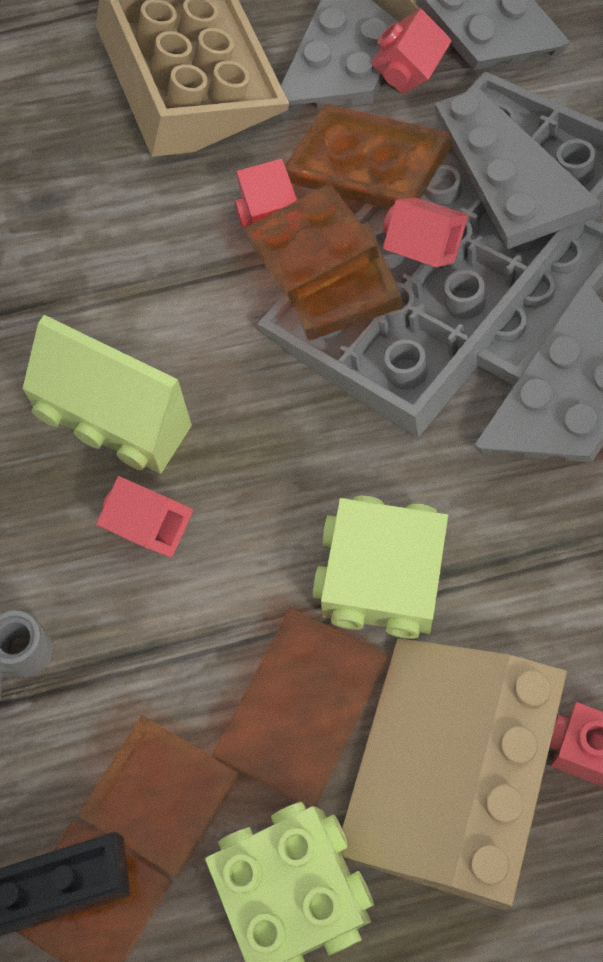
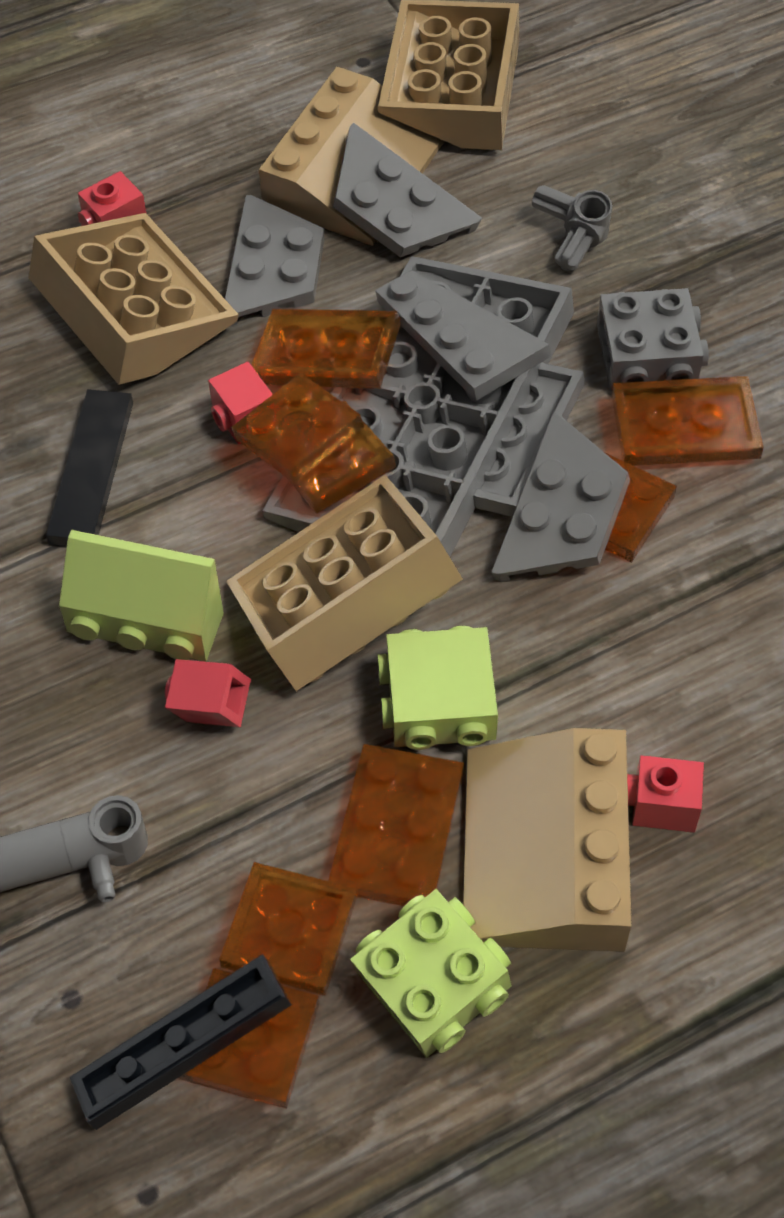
camera: 20 degrees left, 10 degrees down
coral brick [371,8,452,94] -> none
coral brick [383,197,468,268] -> none
none -> black tile [46,389,133,547]
none -> tan slope [226,475,463,691]

